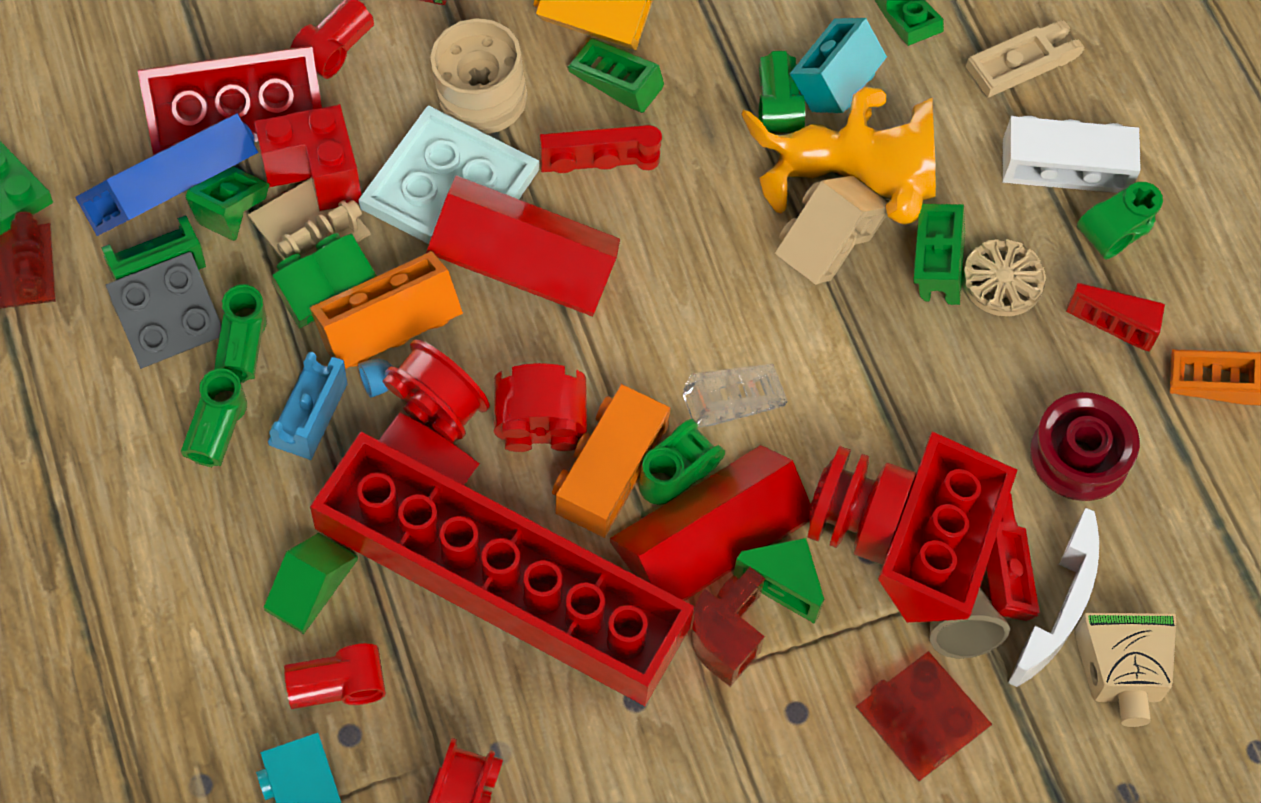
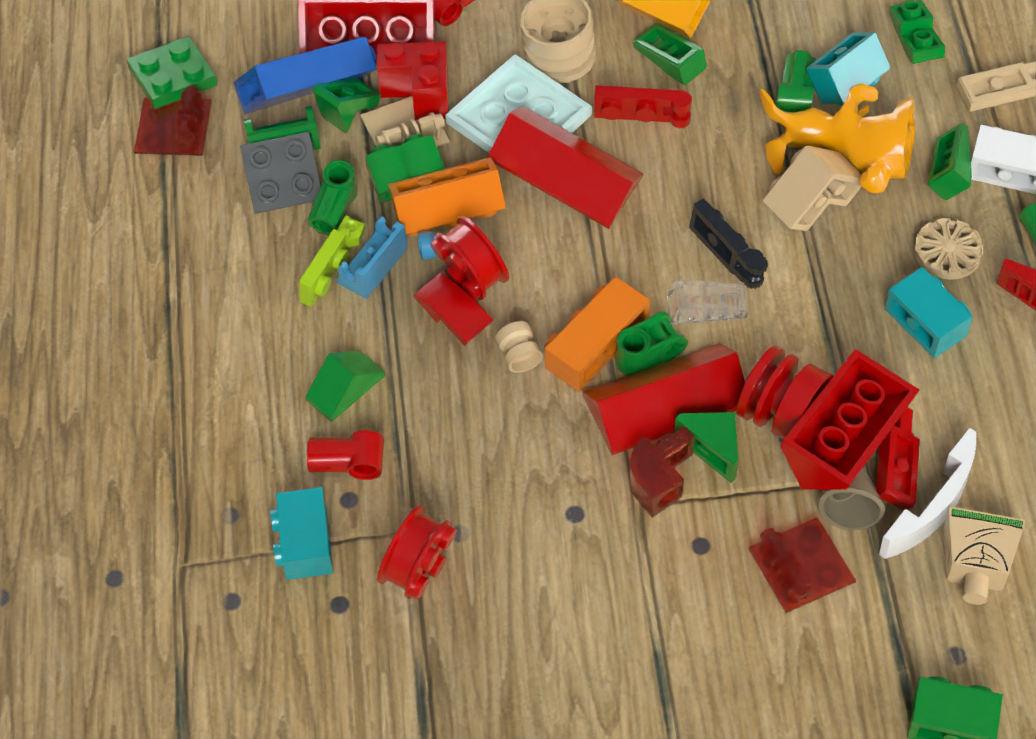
camera: 20 degrees right, 5 degrees down
green piece [181,368,247,468] -> none
red brick [310,432,694,706] -> none
red brick [494,363,587,452] -> none
green hinge [914,204,966,305] -> none
dark red wheel [1030,392,1140,501] -> none
none -> lime hinge [299,215,365,307]
none -> tan wheel [495,321,543,373]
none -> black hinge [689,199,768,289]
none -> teal brick [884,267,973,359]
none -> green slope [927,122,972,200]

